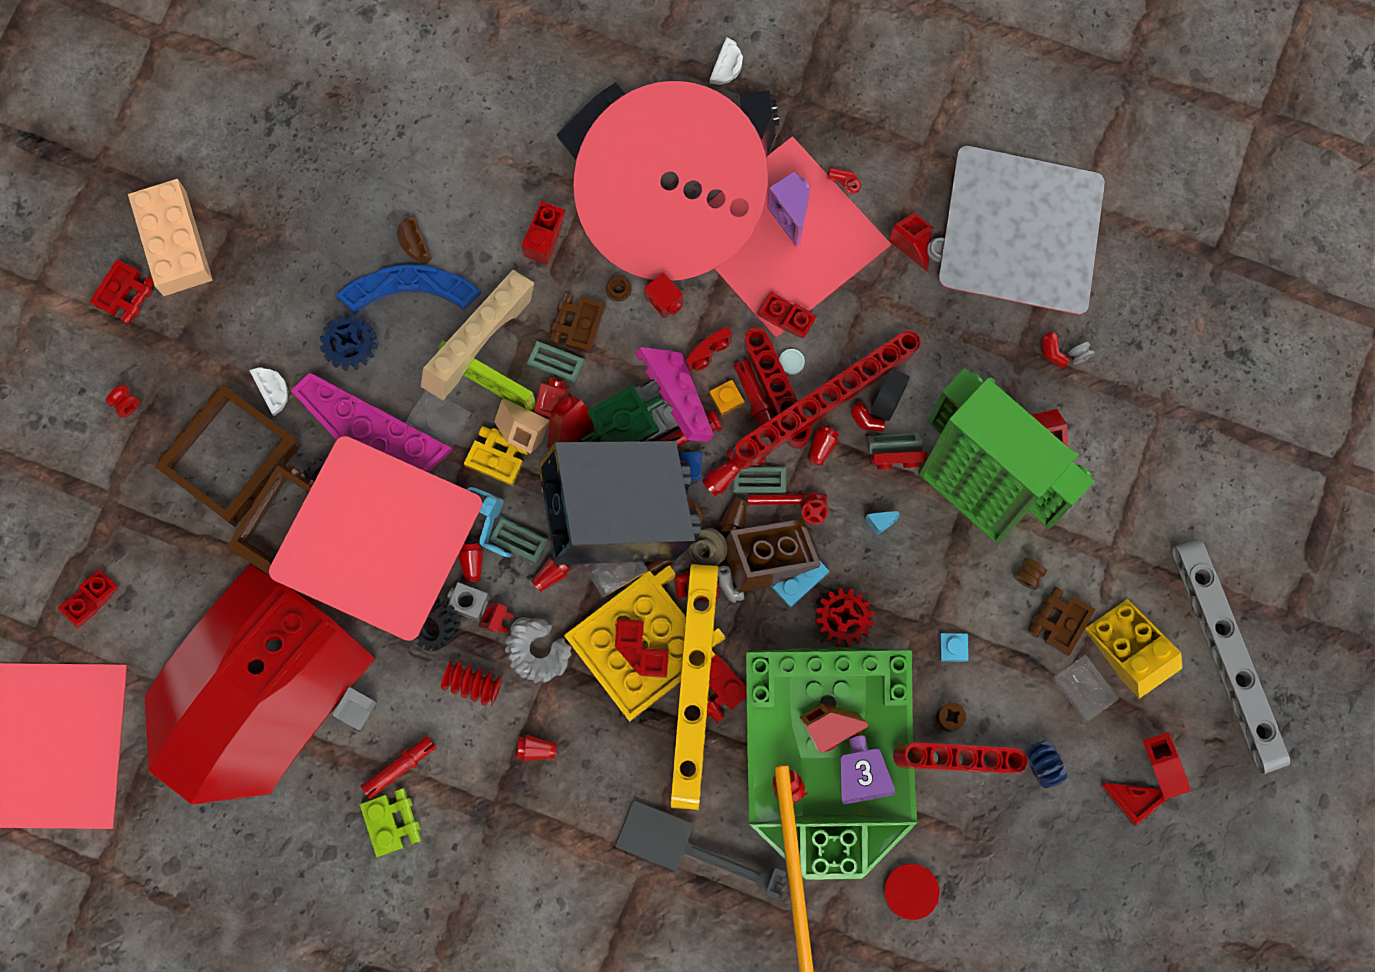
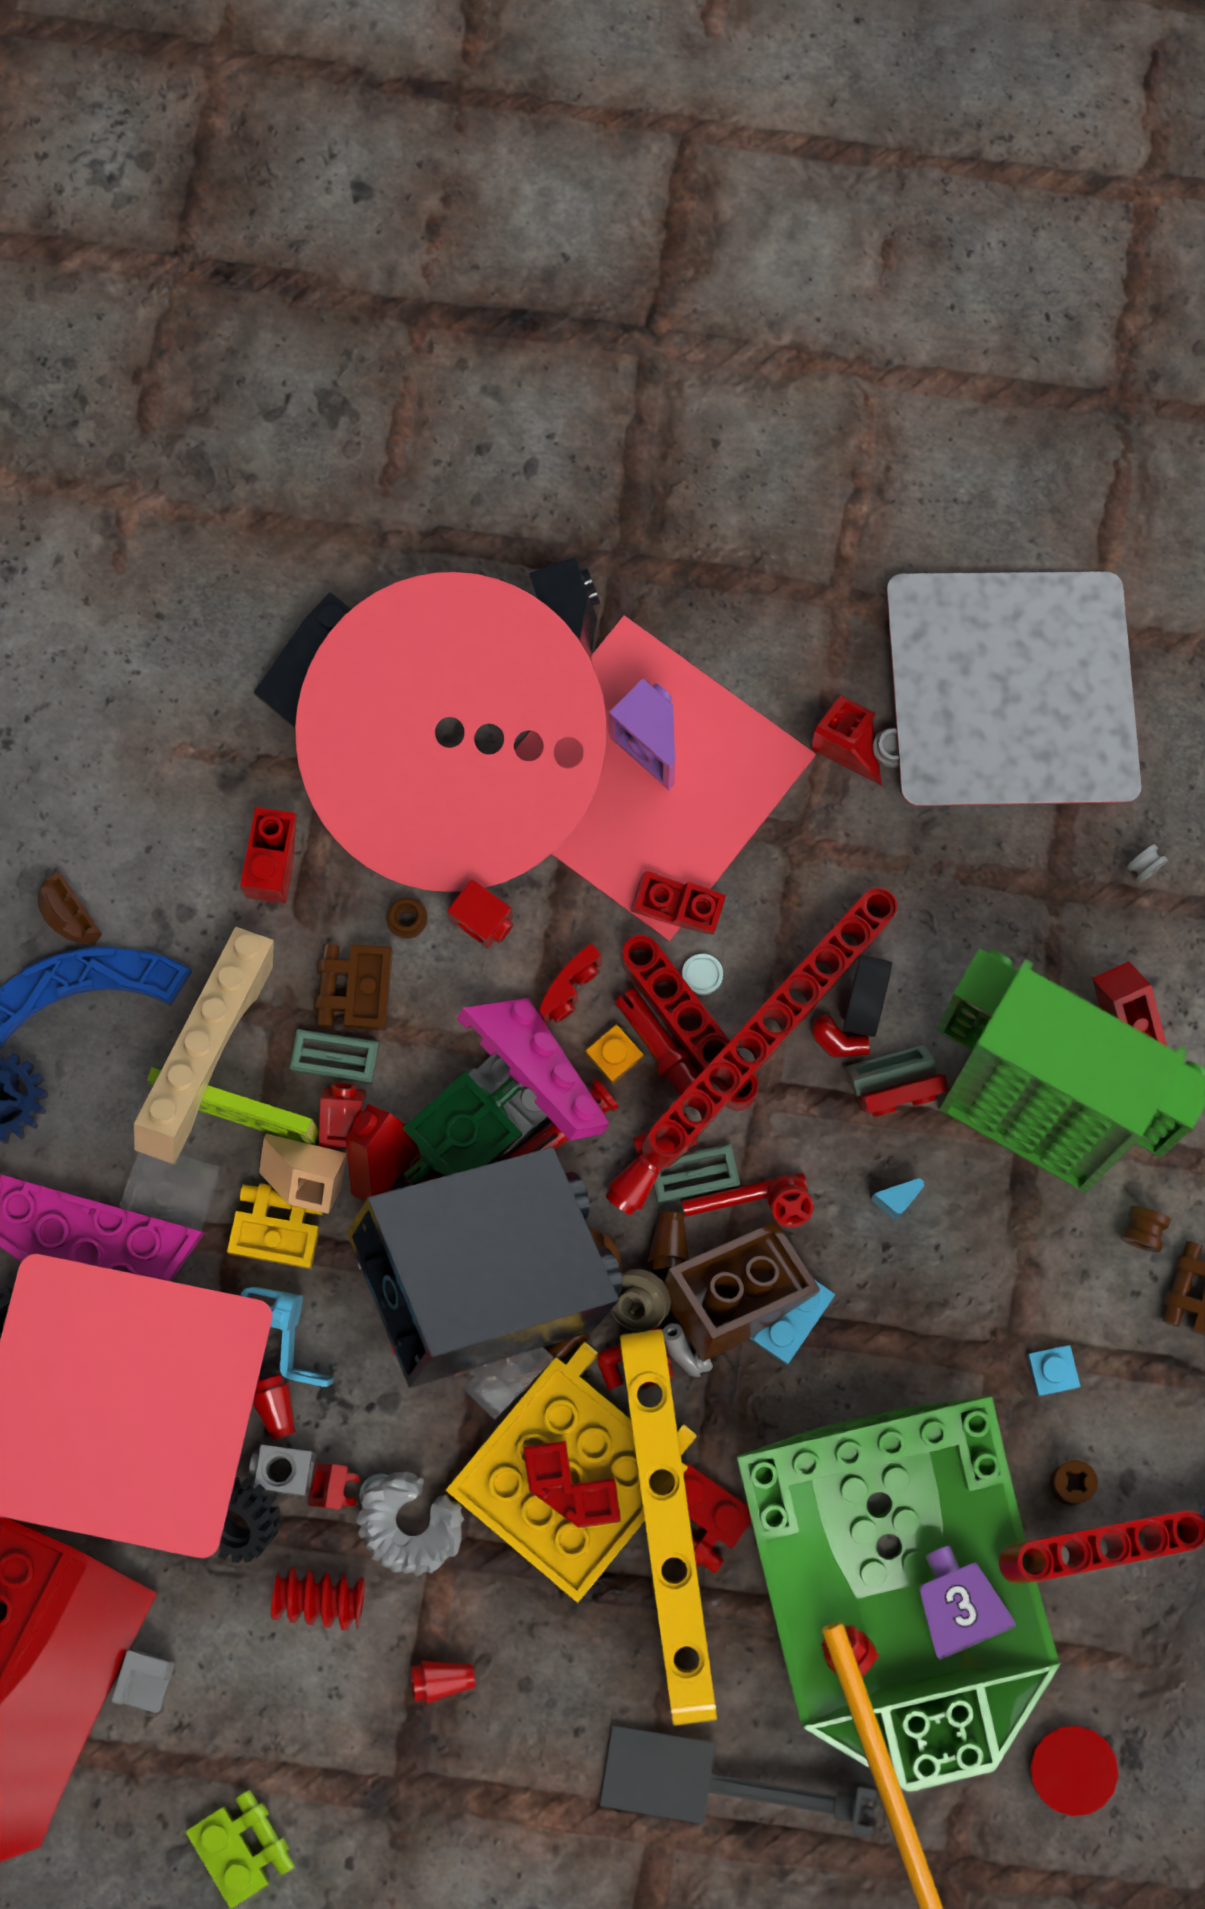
camera: 10 degrees left, 0 degrees up
red pin [360,734,437,799] -> none
sand green tile [489,517,549,564] -> none
red cone [531,556,571,592] -> none
blue slope [678,451,702,481] -> none
white plate [709,37,743,85] -> none
slope [799,704,868,754] -> none
red cone [808,425,839,466] -> none
red gear [815,588,874,647] -> none
red arm [827,167,861,194] -> none
red arm [1041,332,1070,369] -> none

